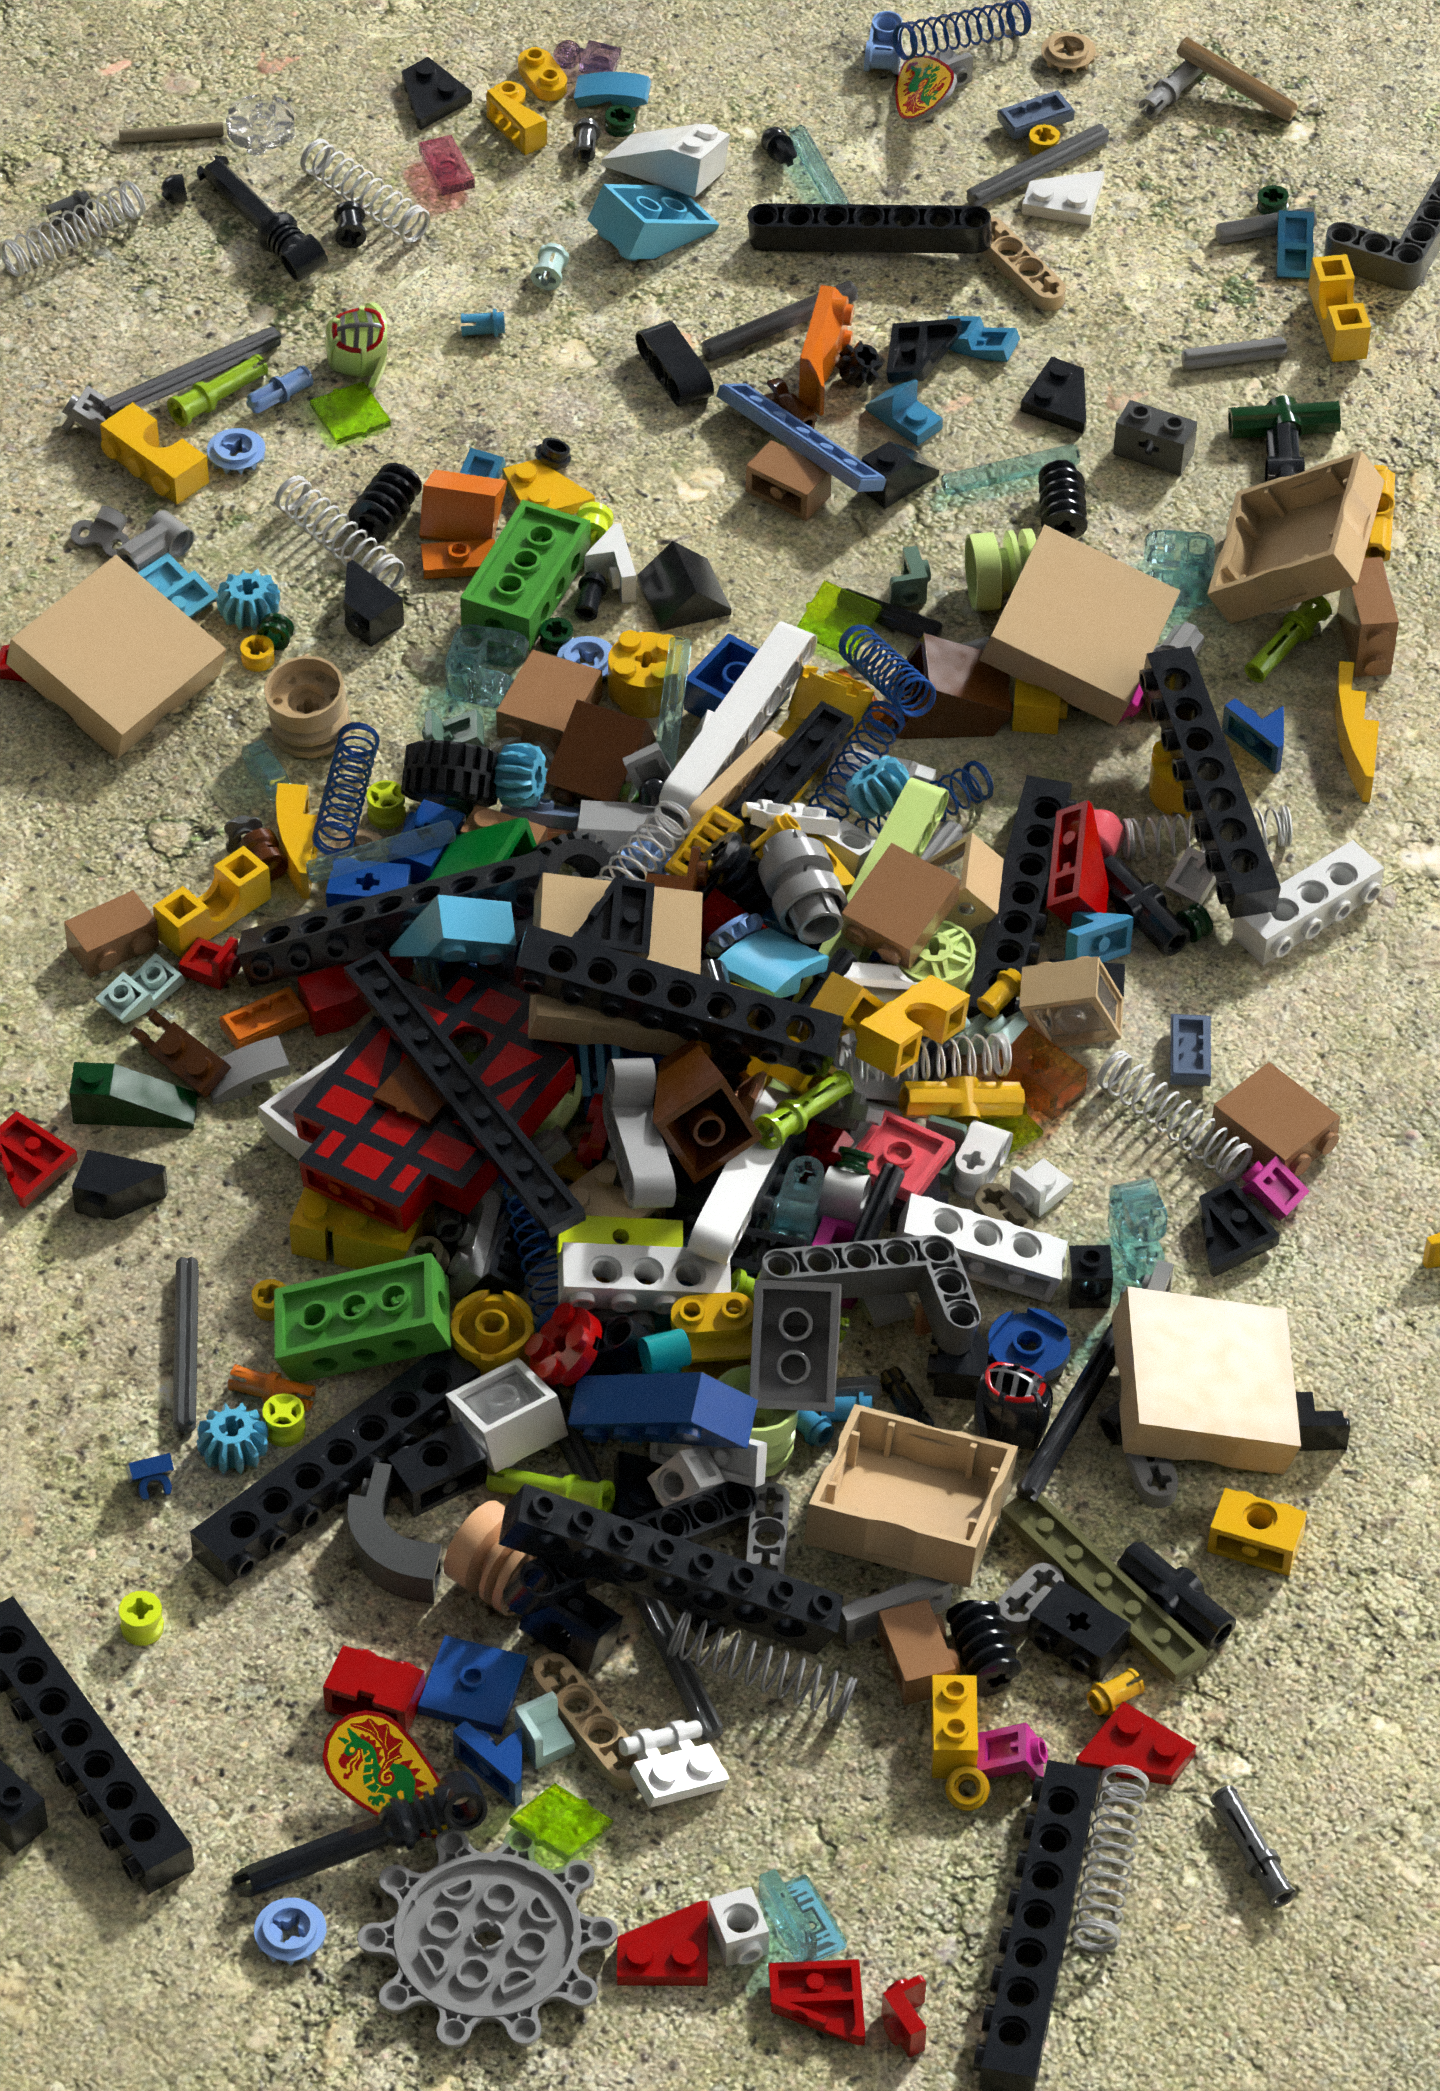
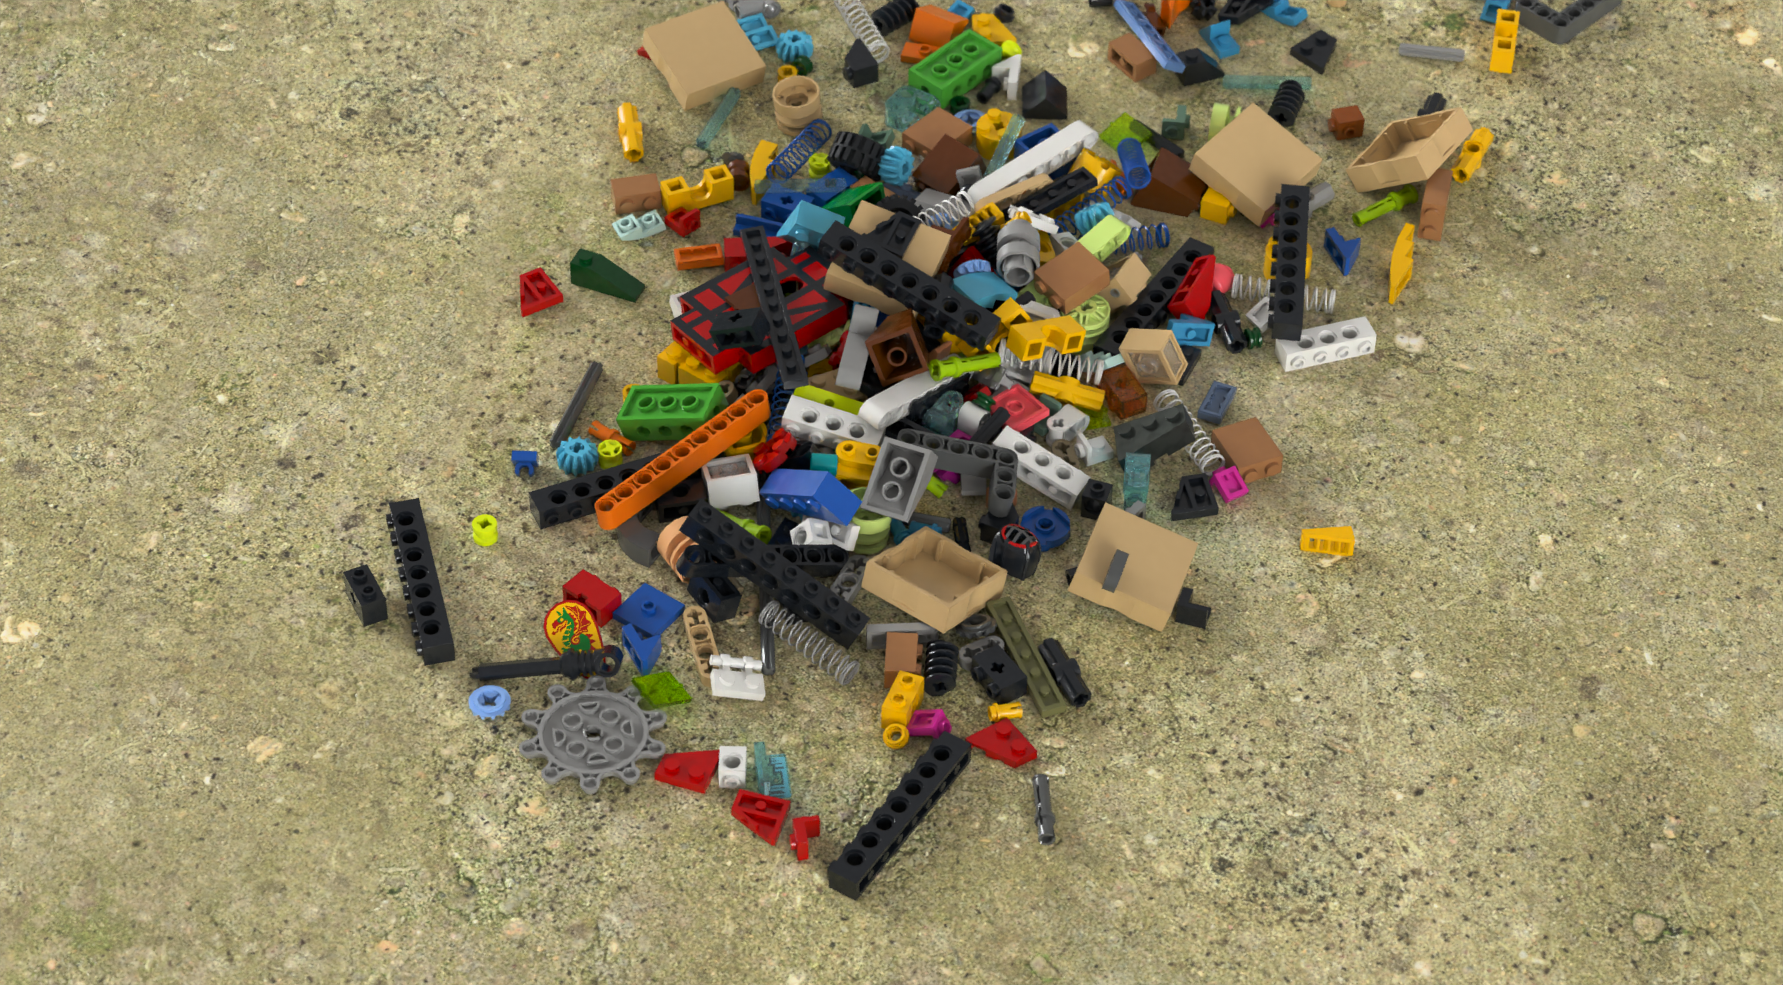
camera: 20 degrees right, 5 degrees down
black slope [72,1150,168,1220] -> none
reddish brown hinge [129,1008,232,1098] -> none
light grey slope [210,1035,290,1105] -> none
black brick [237,850,549,988] -> none
clear light blue beam [242,739,291,803] -> none
light aqua panel [515,1691,575,1769] -> none
yellow pin [977,968,1022,1018] -> none
black axle [1016,1323,1116,1503] -> none
white piece [1071,1765,1149,1952] -> none
dark grey brick [1113,400,1197,476] -> none
light grey beam [1125,1453,1178,1508] -> none
clear light blue piece [1143,530,1215,608] -> none
yellow brick [1207,1488,1307,1576] -> none
dark green piece [1228,395,1341,439] -> none
none -> orange beam [595,389,771,530]
none -> yellow piece [617,102,644,162]
none -> clear light blue axle [696,87,741,149]
none -> black brick [709,307,770,350]
none -> dark grey gear [955,614,997,639]
none -> dark grey beam [1102,549,1129,593]
none -> pearl dark grey wedge [1113,404,1195,481]
none -> dark orange brick [1328,105,1365,141]

